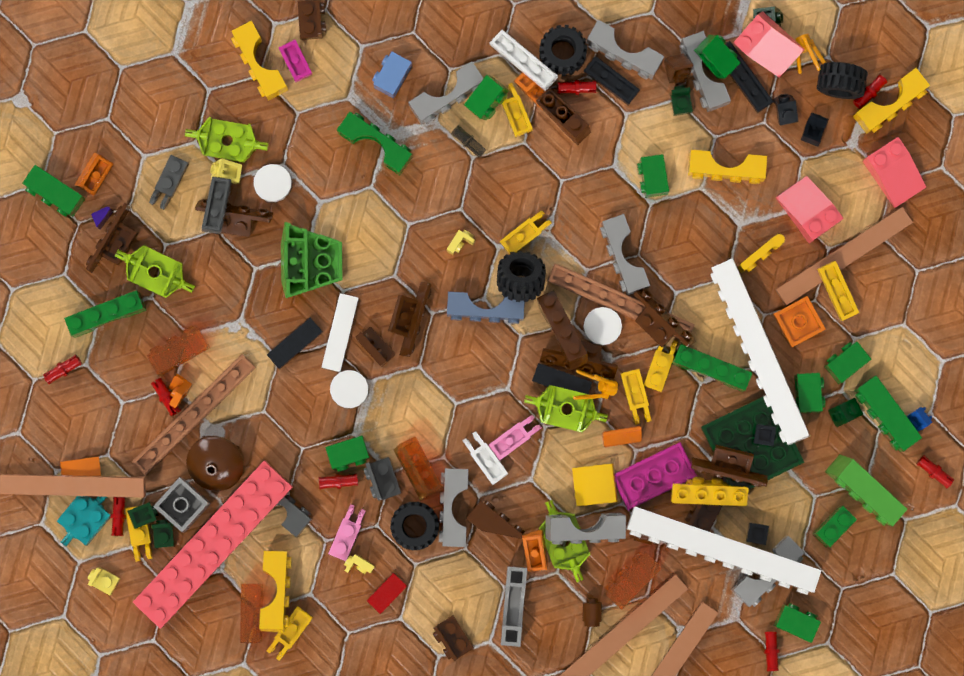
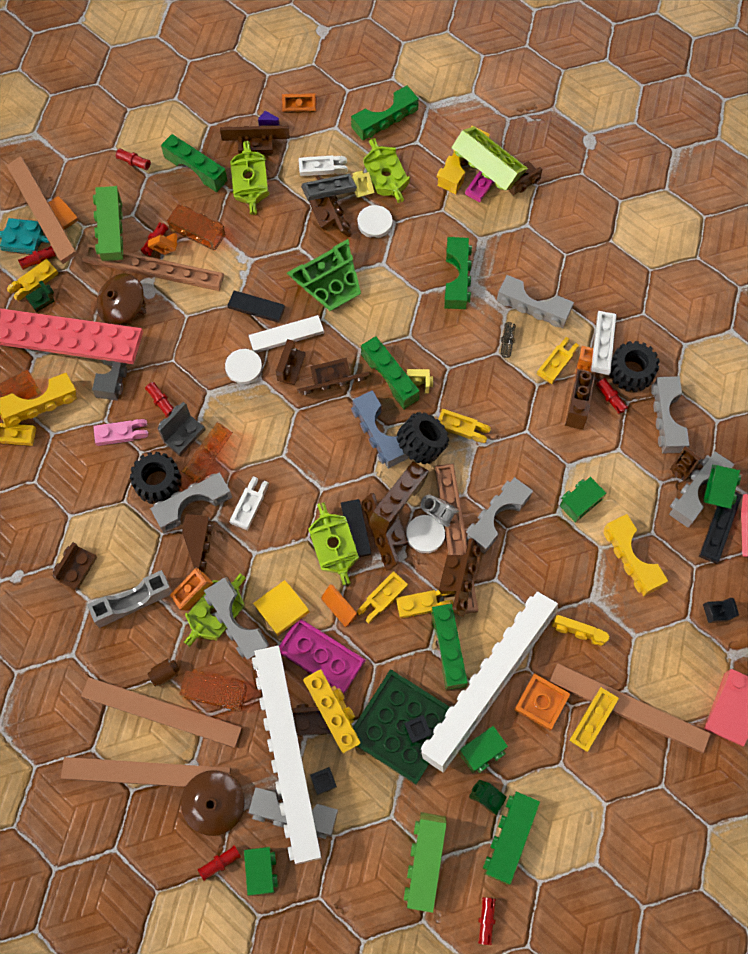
camera: 60 degrees right, 15 degrees down
green brick [22,165,85,217] -> none
dark green bracket [127,502,158,529] -> none
dark grey hinge [149,155,189,210] -> none
light grey brick [153,477,211,533] -> none
green brick [325,436,370,472] -> none
light yellow bracket [344,554,375,574] -> none
red tile [367,573,407,614] -> none
medium blue brick [372,52,412,99] -> none
green brick [464,75,509,120] -> none
bright pink hinge [488,415,542,461] -> none
light orange plant [573,369,618,400] -> none
black tile [583,56,640,106] -> none
dark green bracket [670,85,693,116] -> none
reddish brown bracket [691,445,768,487] -> none
black bracket [773,94,798,126] -> none
coral slope [776,176,844,244] -> none
green brick [813,506,857,547] -> none
green brick [824,342,872,385] -> none
blue tile [907,407,932,432] -> none
none -> bright green wedge [93,186,123,261]
none -> reddish brown dish [181,770,245,836]
none -> white hinge [299,155,348,176]
none -> green arch [351,85,419,141]
none -> green arch [361,336,420,410]
none -> light grey piece [421,495,459,528]
none -> slope [451,126,528,191]

